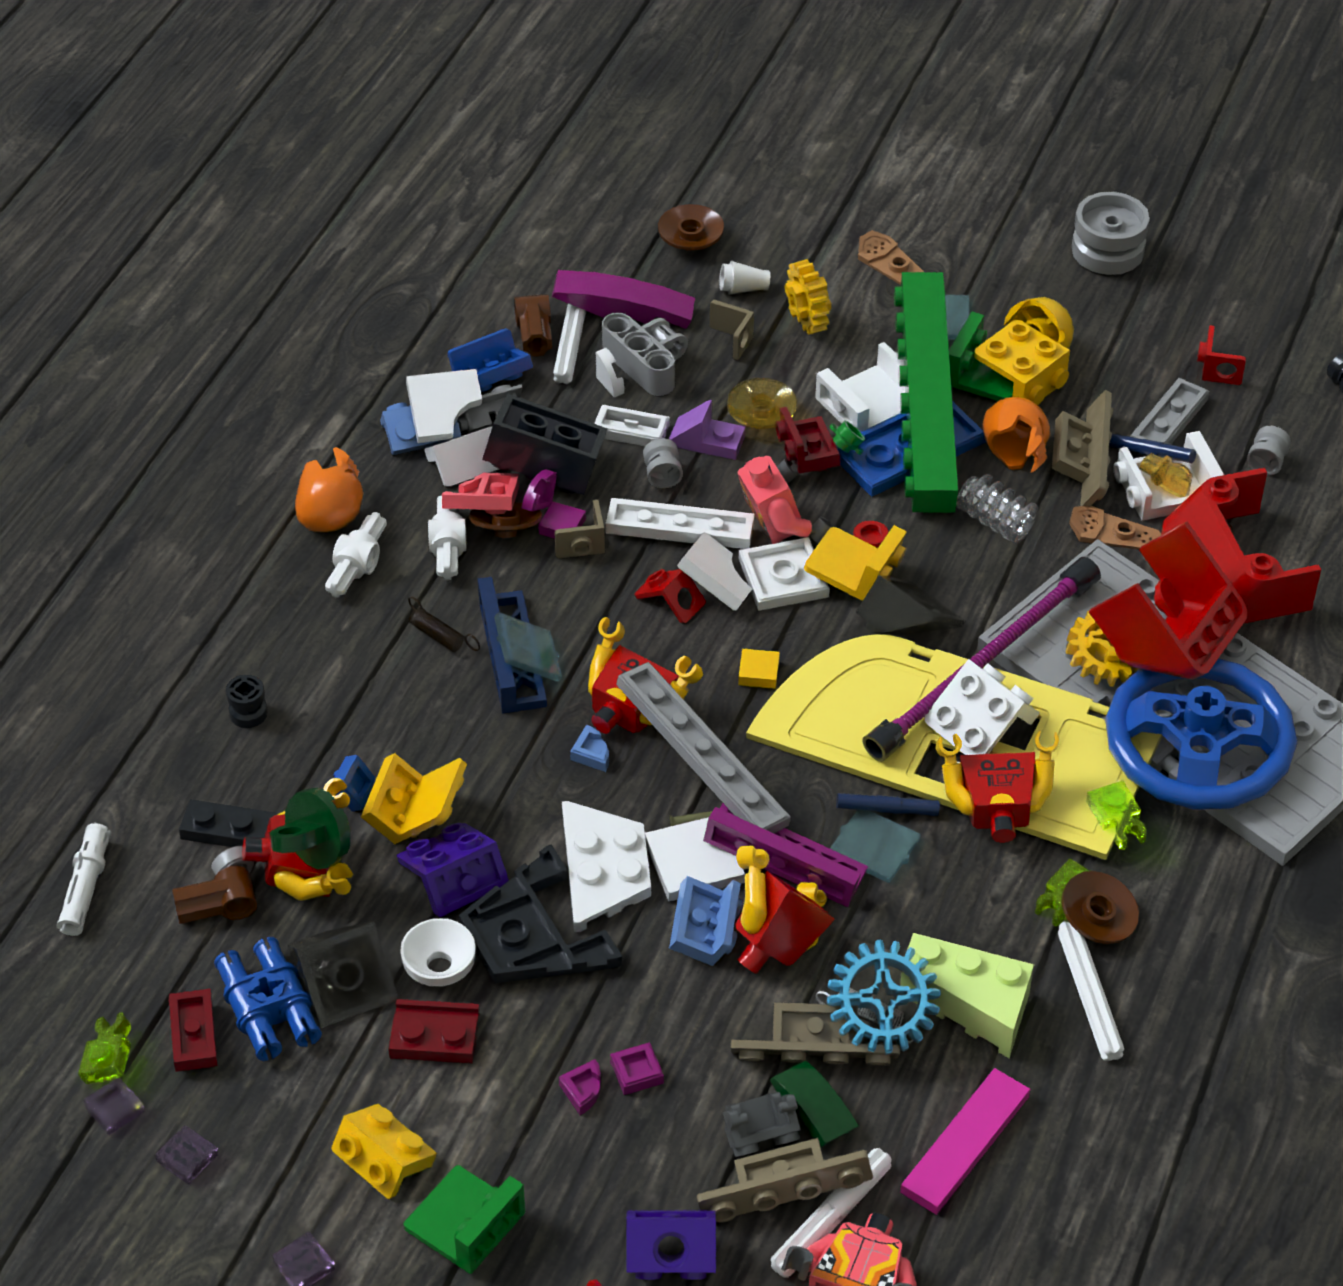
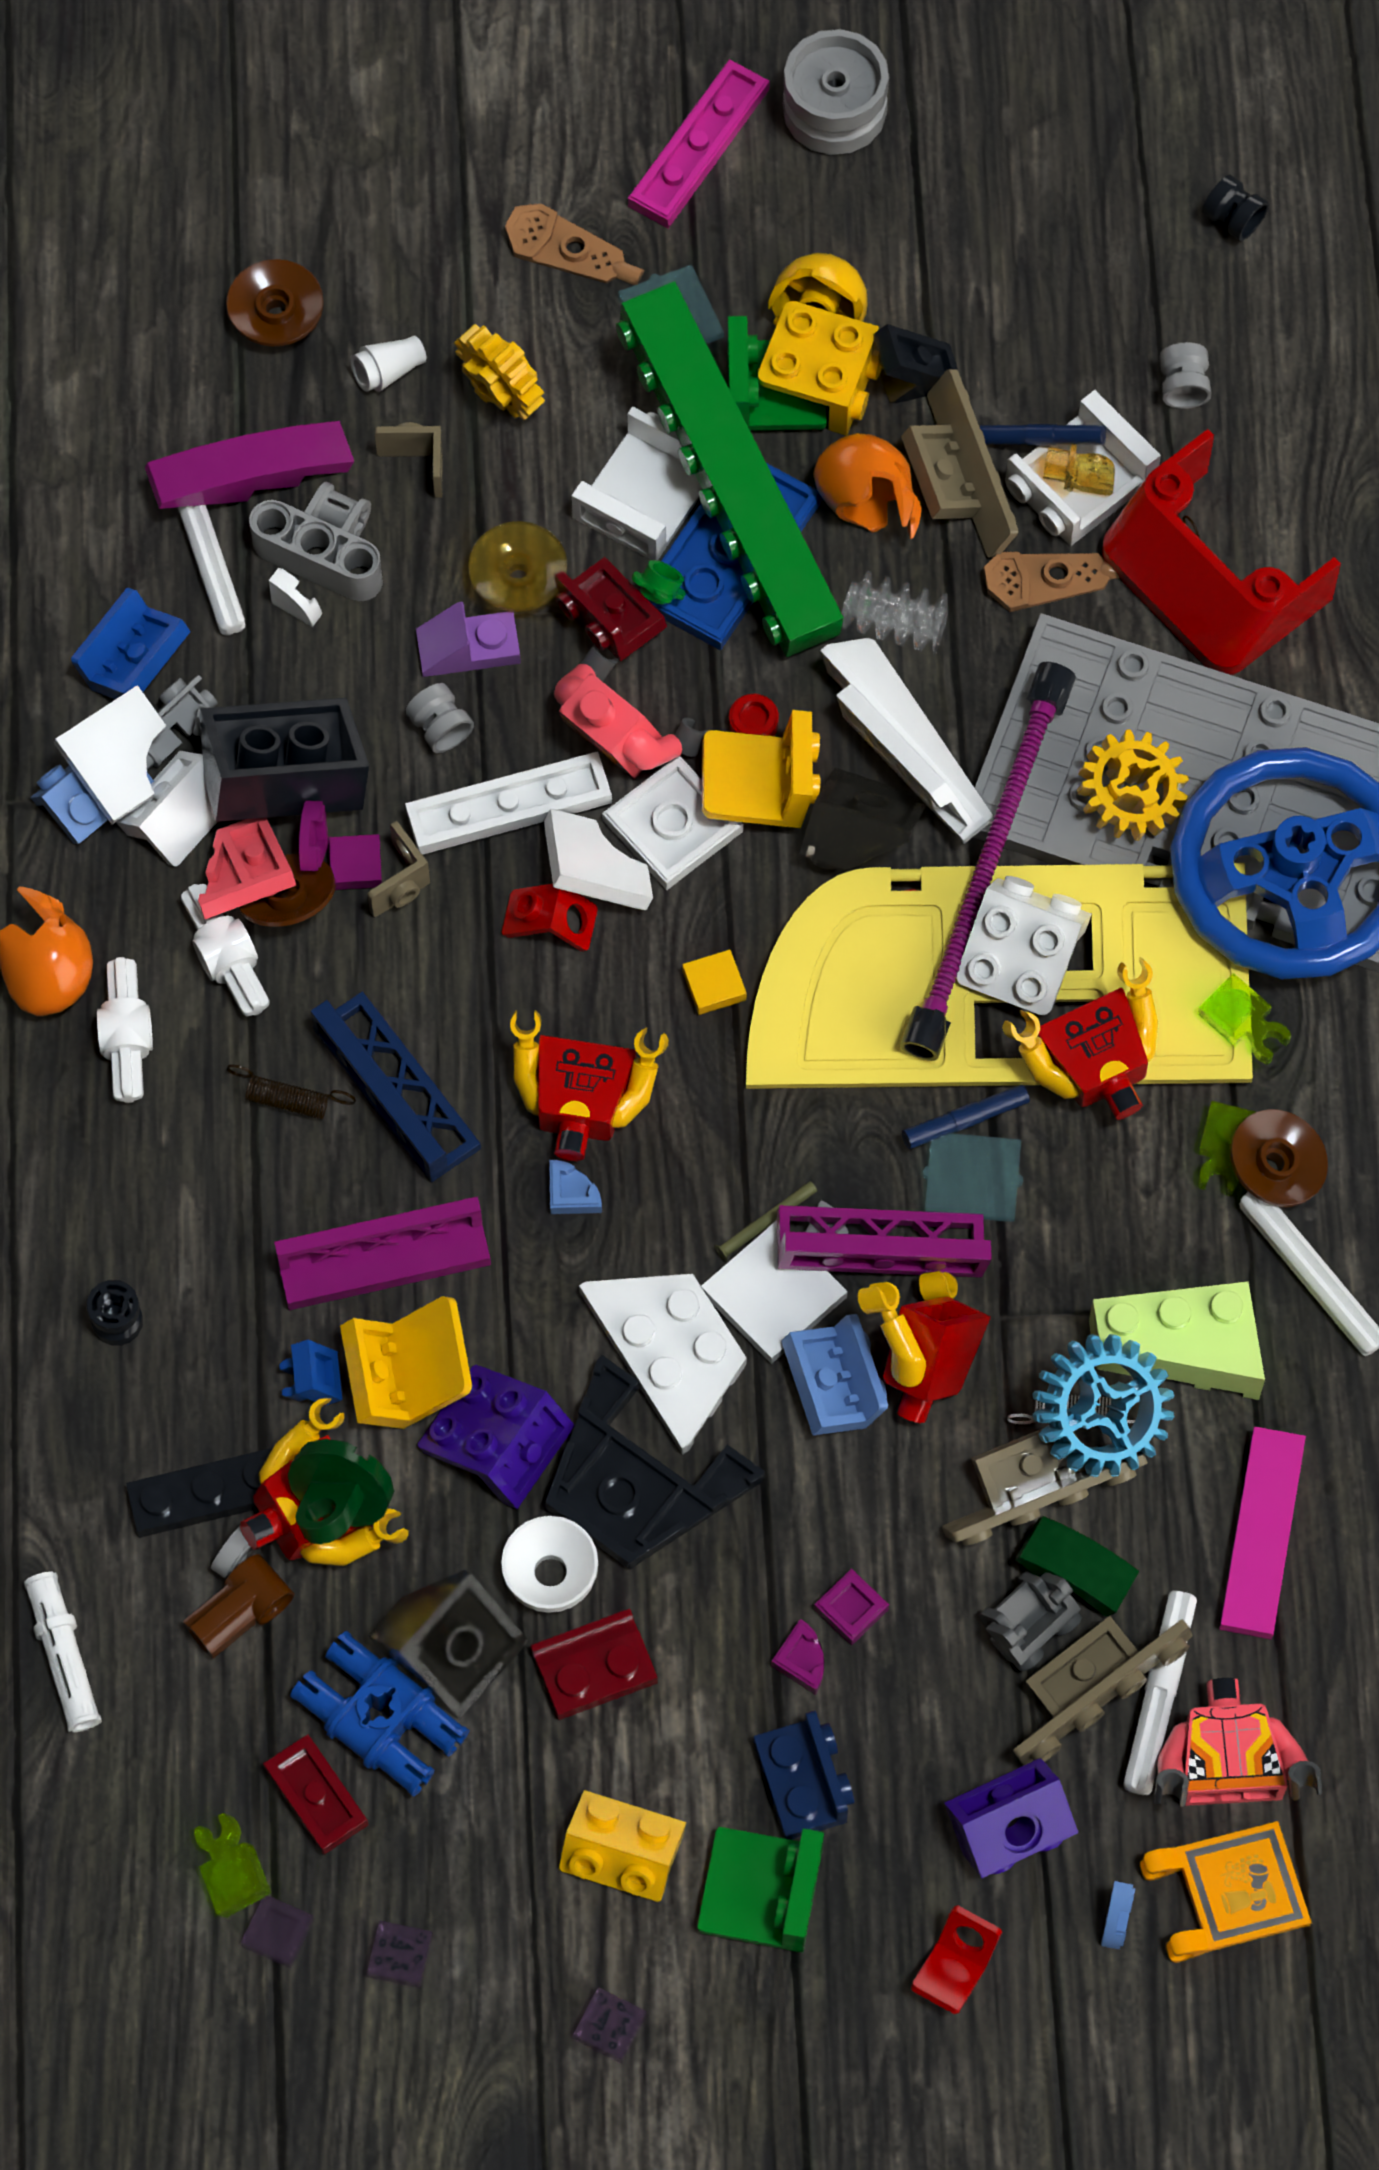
camera: 25 degrees left, 20 degrees up
clear light blue piece [494,612,562,681] -> none
reddish brown piece [514,294,552,357] -> none
white tile [595,405,670,446] -> none
light grey tile [616,662,791,833] -> none
red windscreen [1089,521,1247,680] -> none
light grey tile [1130,378,1209,445] -> none
red bracket [1197,325,1246,385] -> none
none -> magenta fence [274,1196,491,1311]
none -> dark pink tile [628,59,770,229]
none -> dark blue bracket [753,1711,854,1840]
none -> white wedge [820,638,993,844]
none -> black slope [873,324,960,403]

